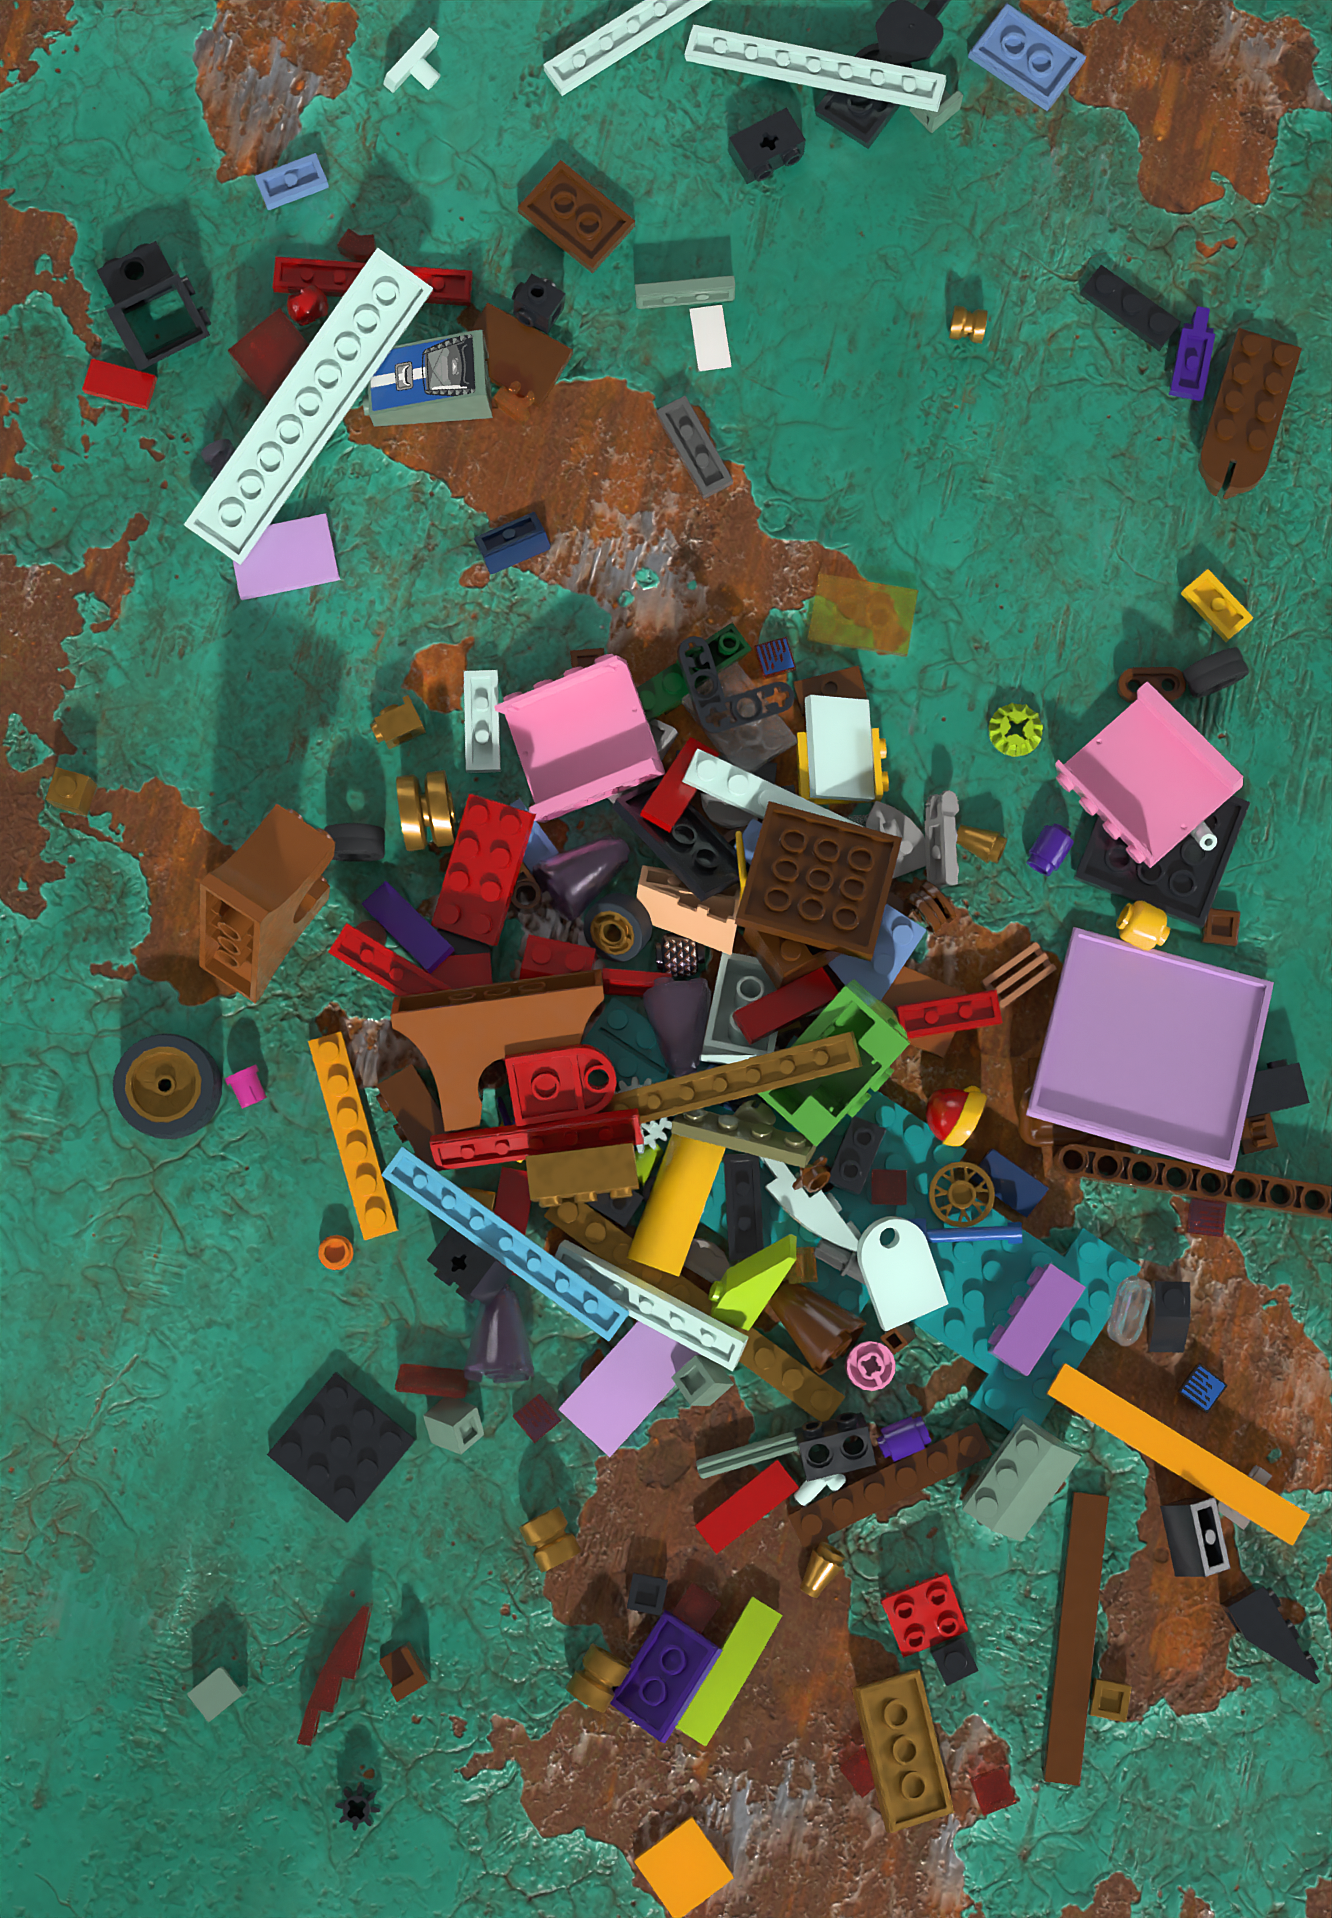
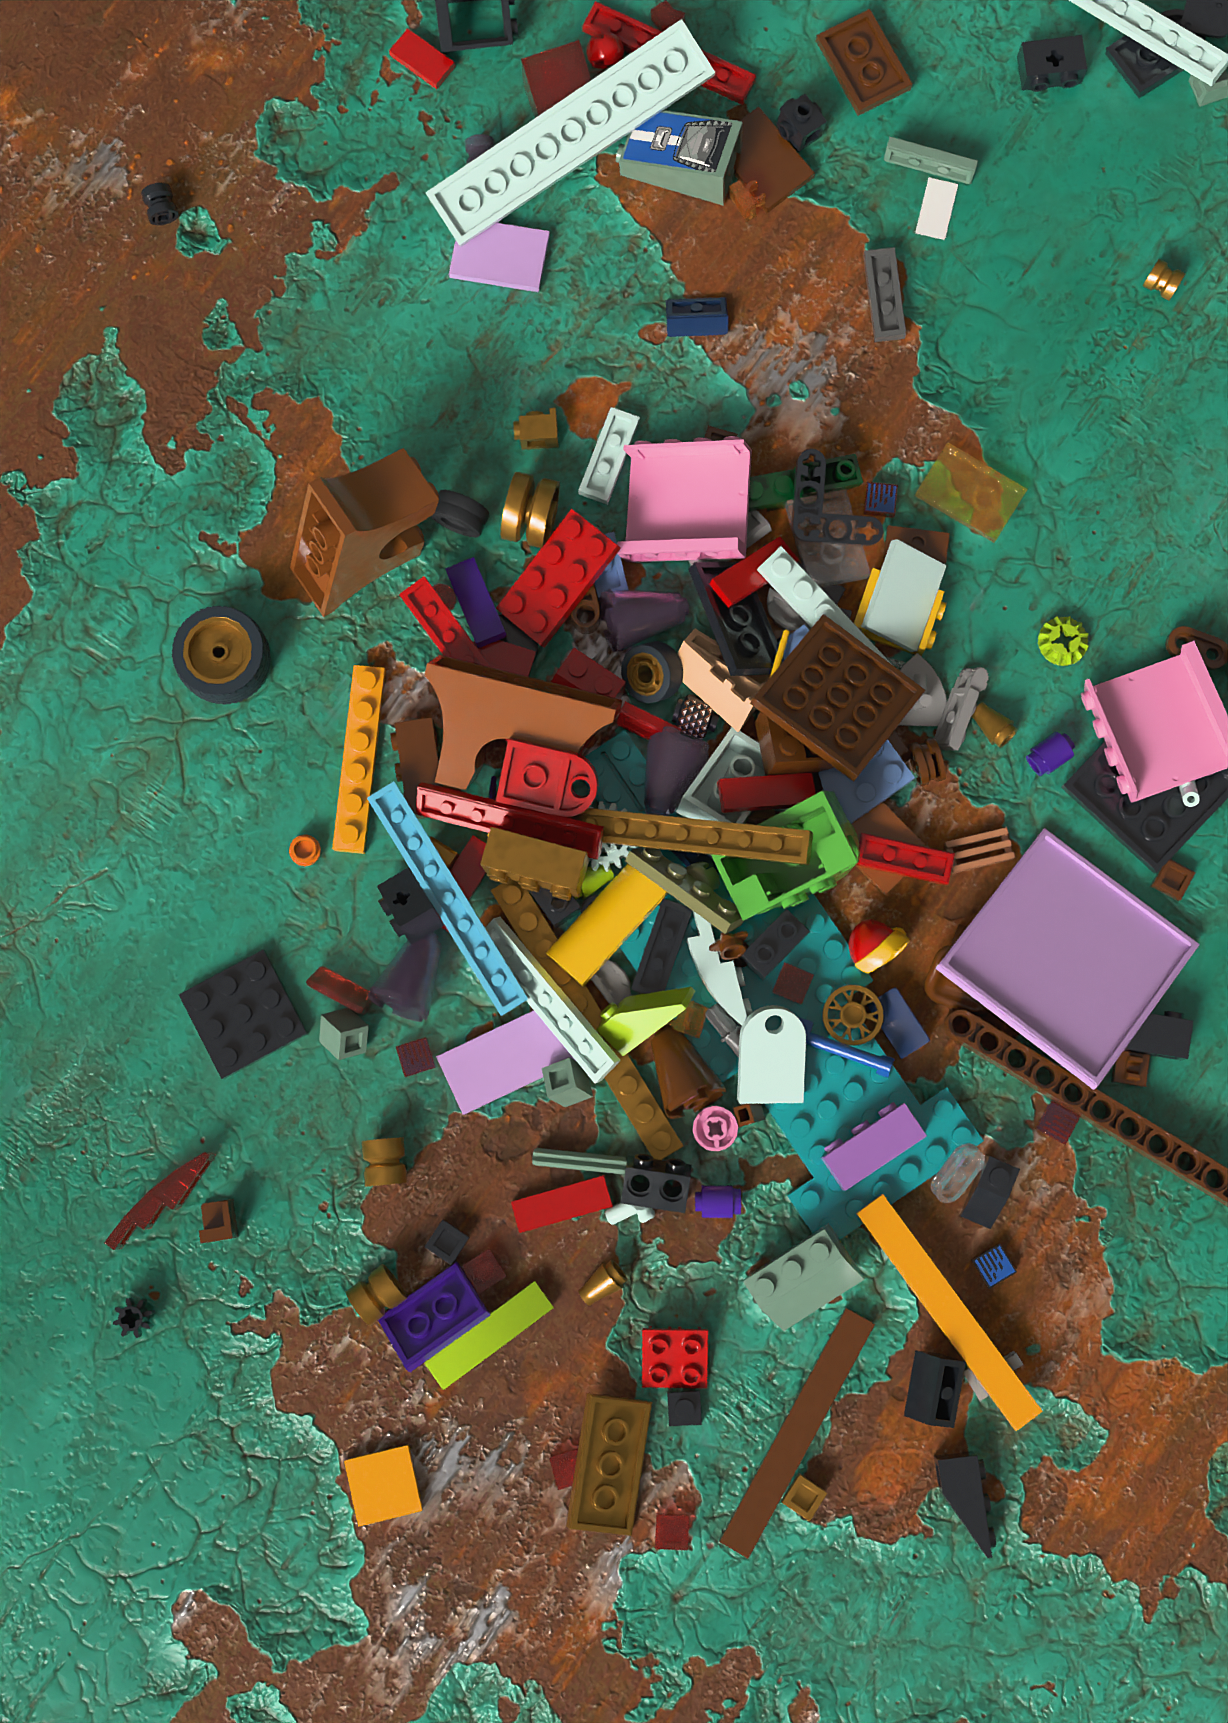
camera: 30 degrees right, 0 degrees up
pearl gold brick [45,767,97,816] -> none
sand green panel [187,1667,247,1723] -> none
dark pink bush [225,1065,267,1109] -> none
reddish brown plate [787,1422,993,1548] -> none
yellow head [1116,900,1170,951] -> none

